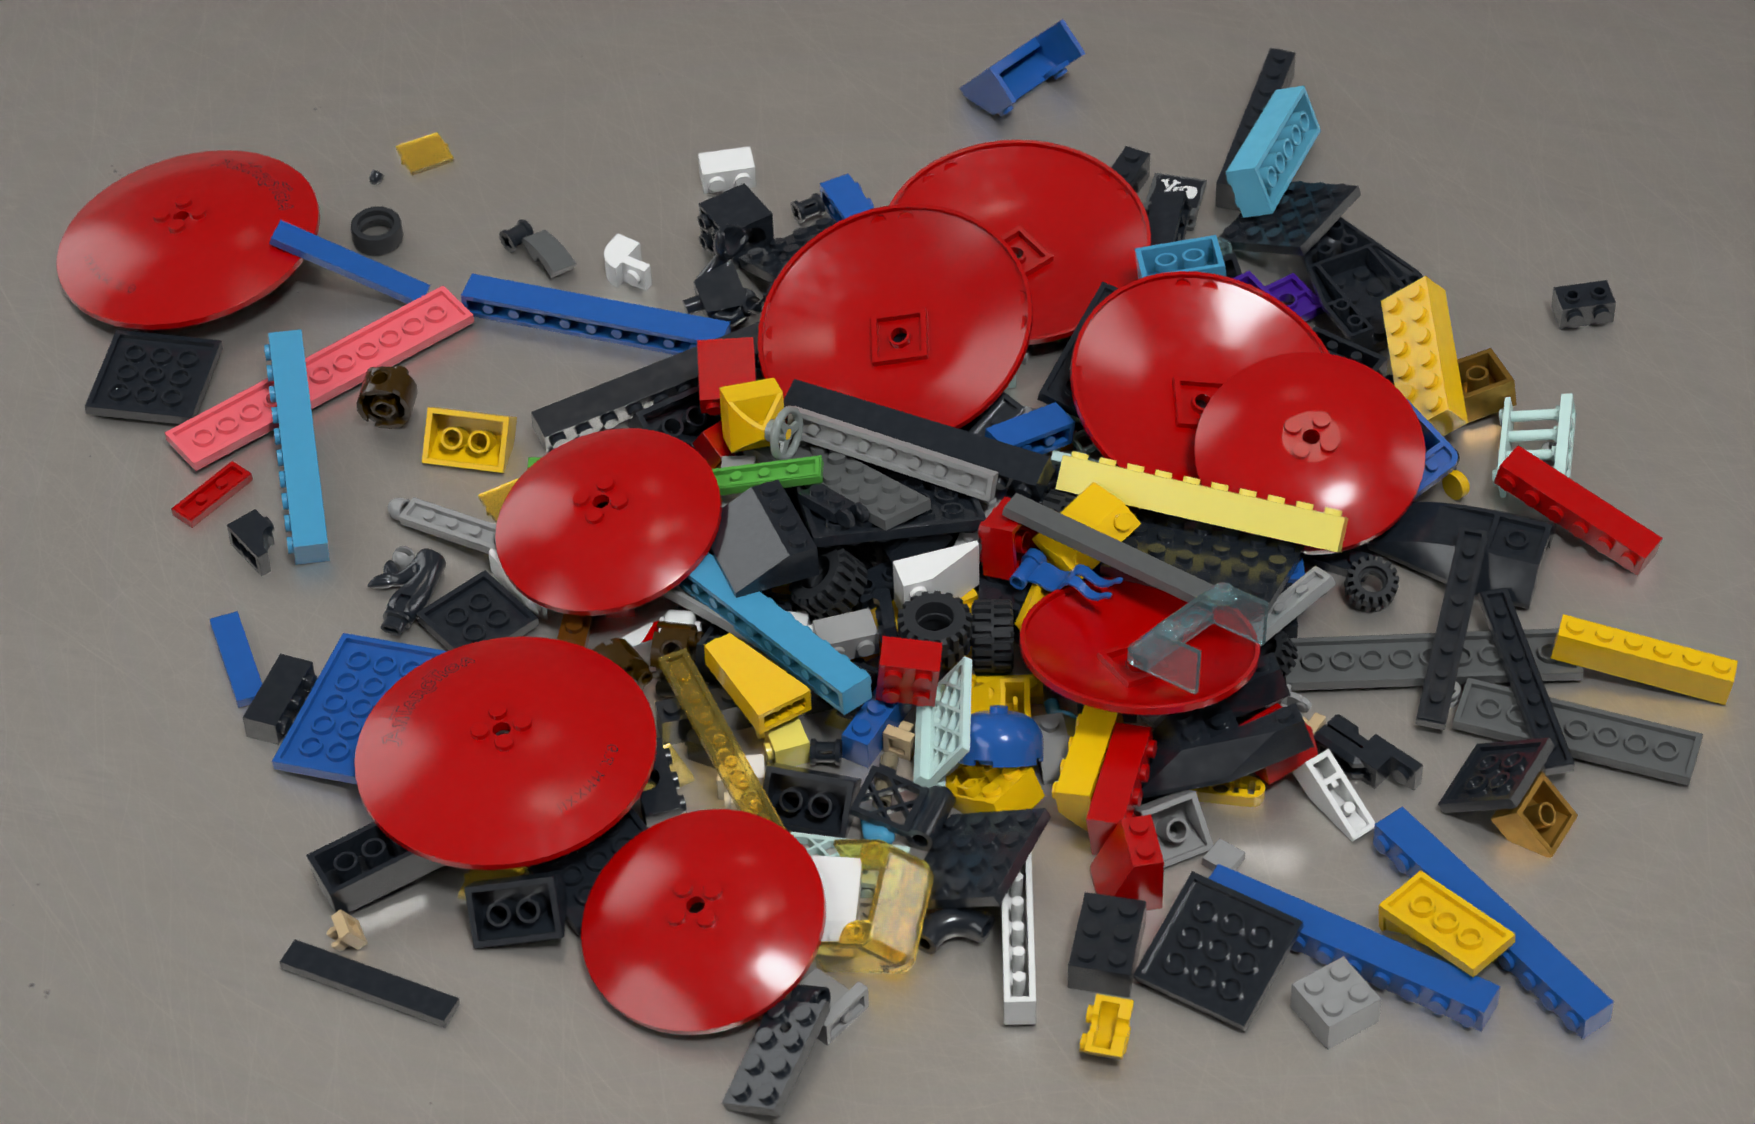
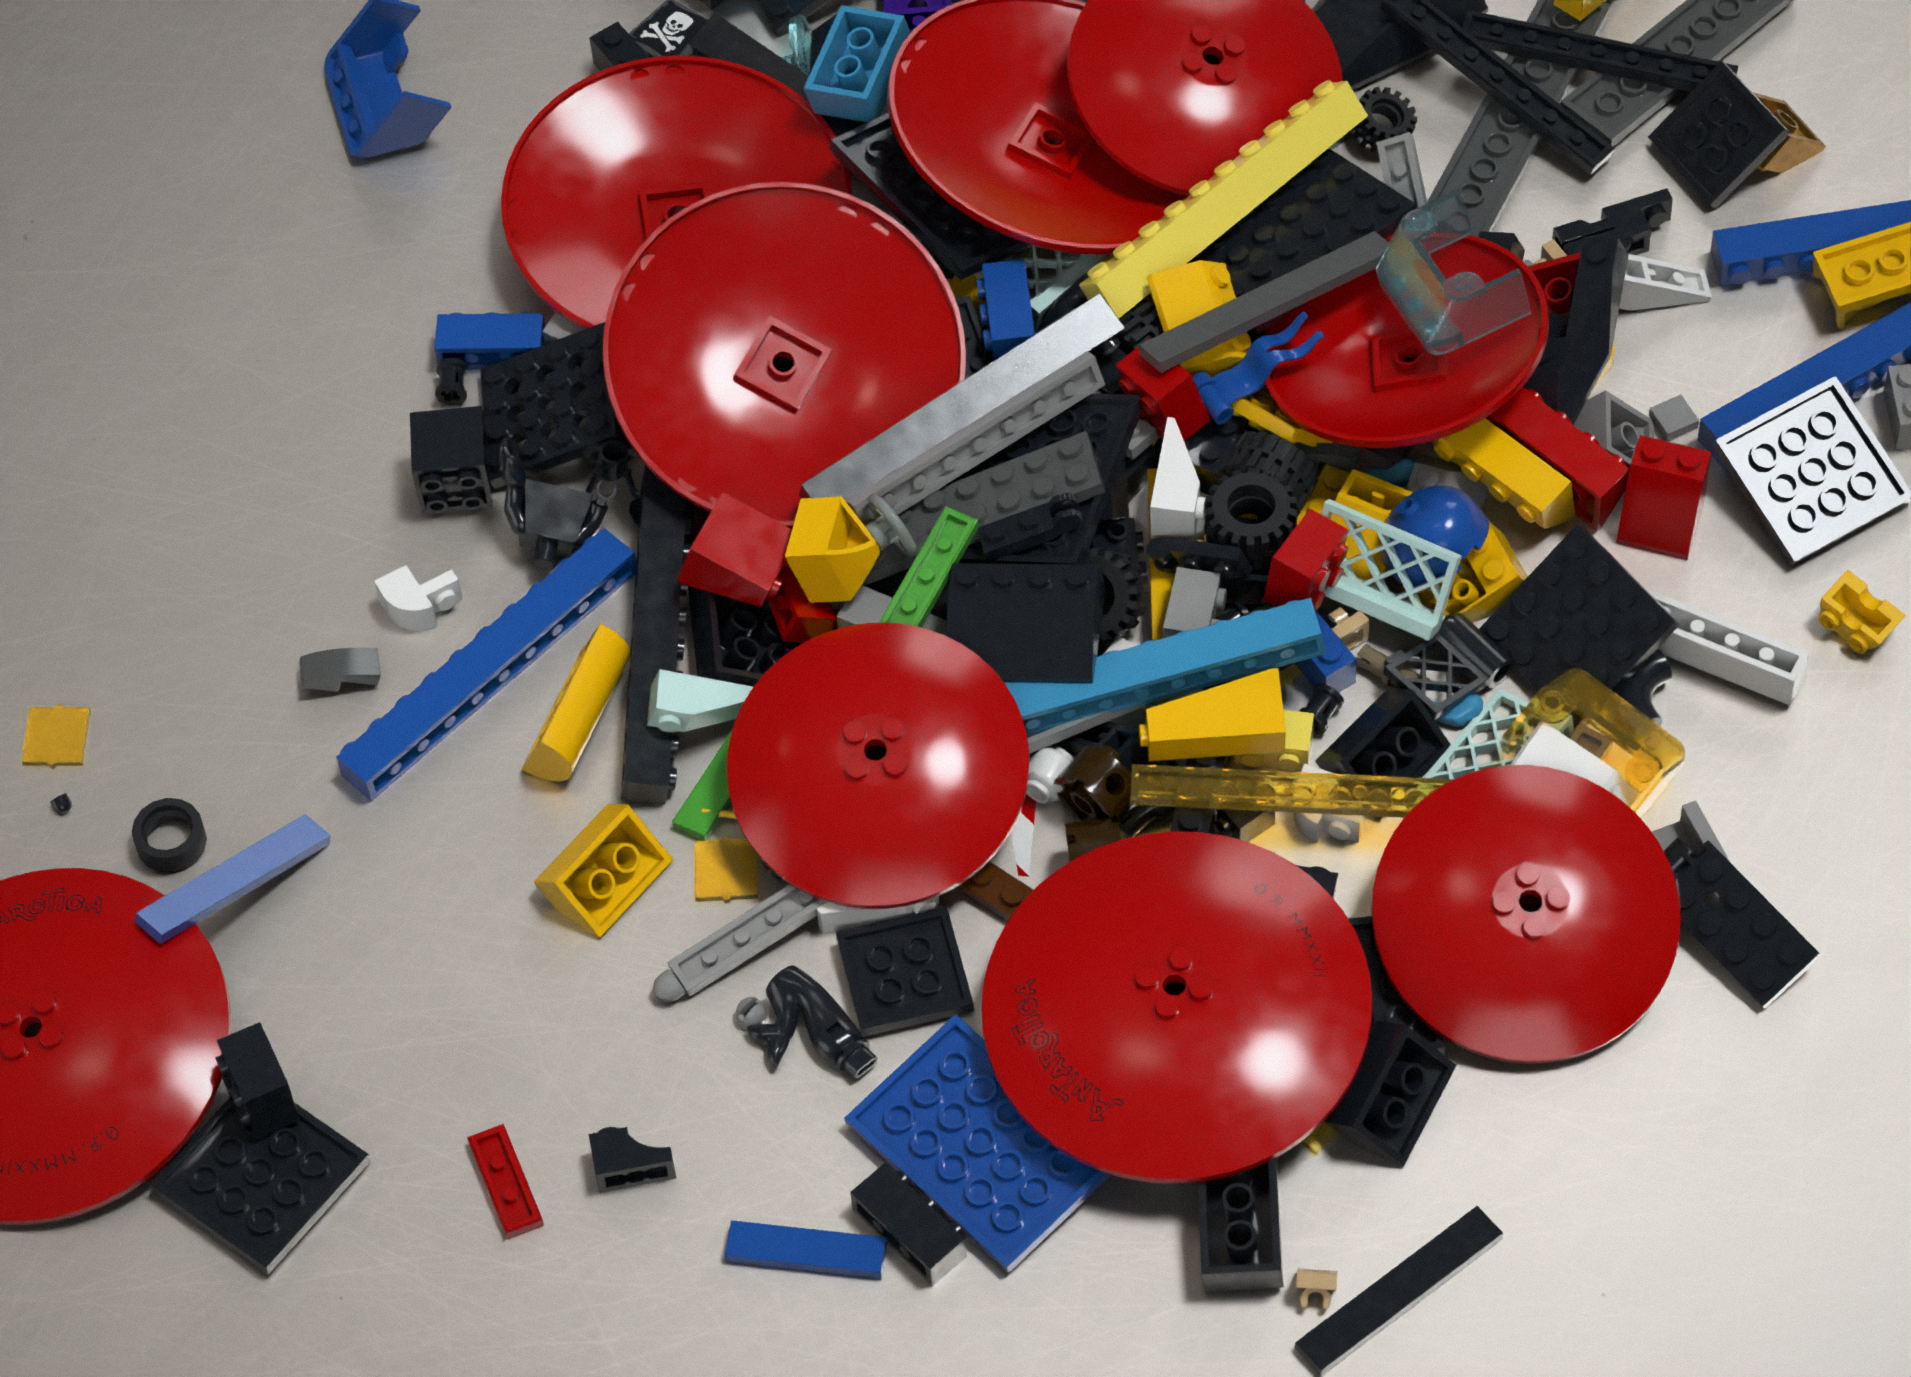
camera: 60 degrees left, 10 degrees up
coral plate [165,285,474,471] -> none
dark azure brick [264,329,330,565] -> none
dark brown brick [356,365,418,429] -> none
black bush [499,219,534,253] -> none
white brick [698,146,756,194] -> none
black brick [1068,892,1146,998] -> none
none -> black brick [215,1022,300,1139]
none -> yellow brick [521,623,631,782]
none -> light aqua slope [647,669,753,732]

